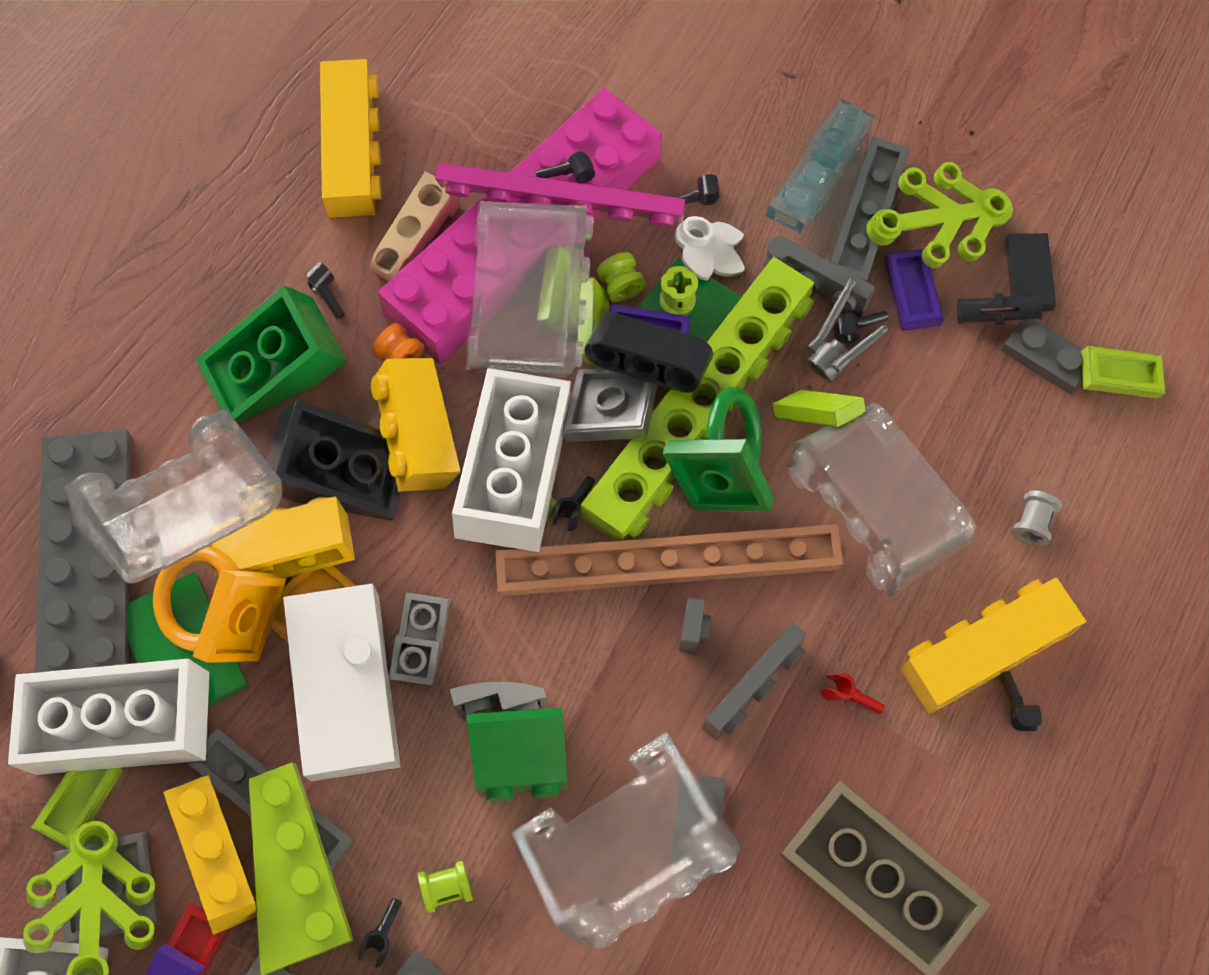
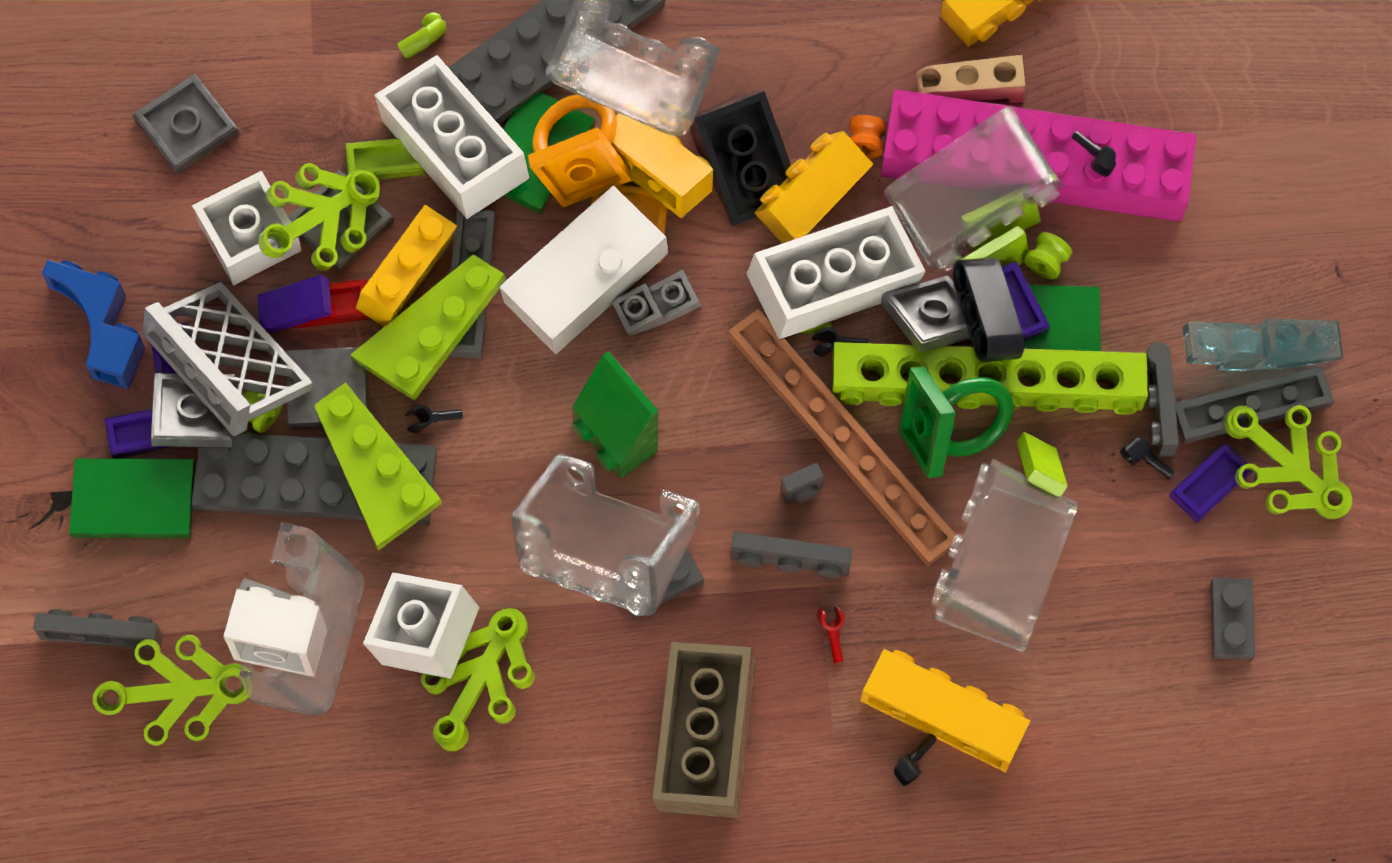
camera: 55 degrees right, 0 degrees up
green slope [196,285,347,426] -> none
black hand [307,262,345,319] -> none
lime bush [418,860,473,914] -> none
dark pink plate [435,163,685,227] -> none
light grey slope [449,682,547,715] -> none
lime bush [659,266,698,316] -> none
white plate [675,216,745,280] -> none
black hand [677,174,720,205] -> none
dark grey plant [807,277,888,383] -> none
black pin [957,292,1042,325] -> none
black tile [1005,233,1056,311] -> none
light grey bush [1012,490,1063,546] -> none
lime tile [1081,346,1165,399] -> none

